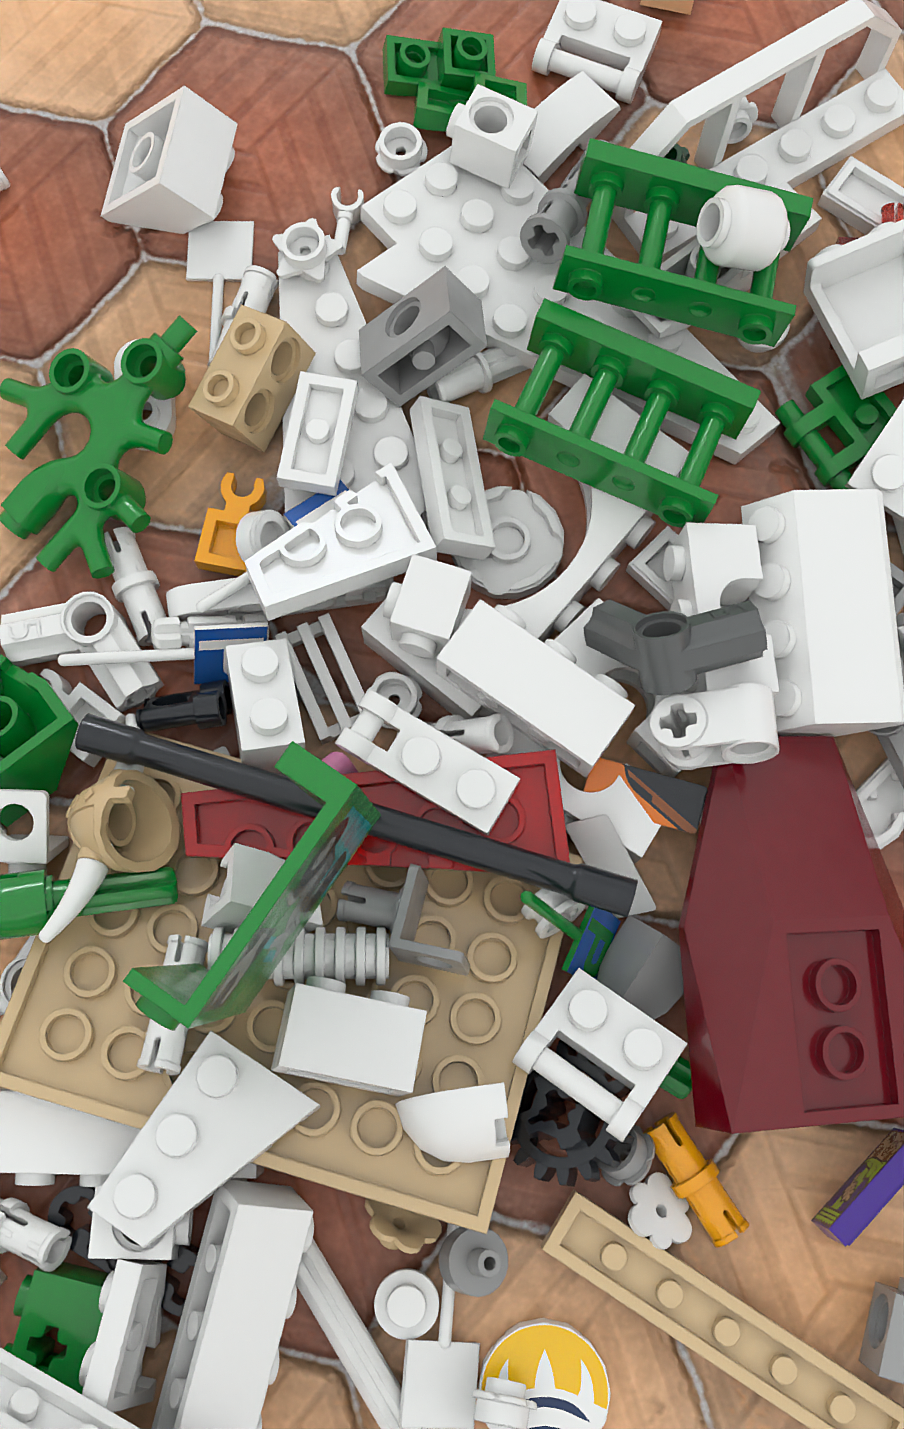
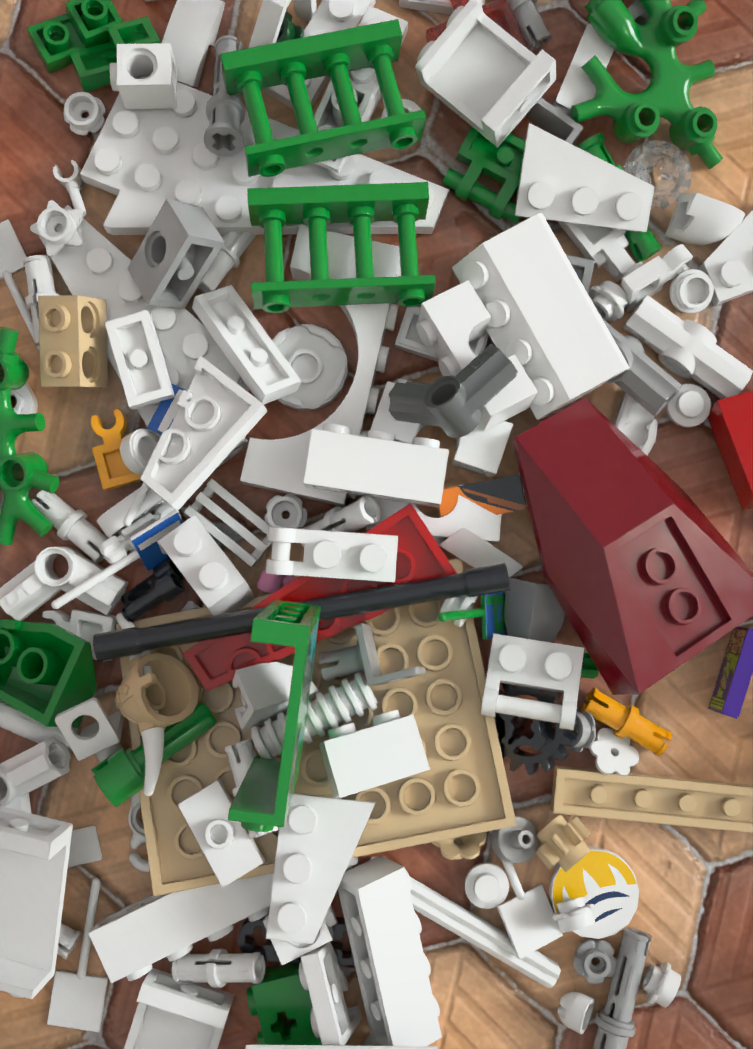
camera: 25 degrees left, 10 degrees up
white brick [383,554,472,658] -> none
white brick [395,1082,510,1163] -> none
white piece [650,683,780,770] -> none
white head [696,185,790,271] -> none
none -> white plate [178,780,265,888]
none -> tan gear [535,814,592,872]

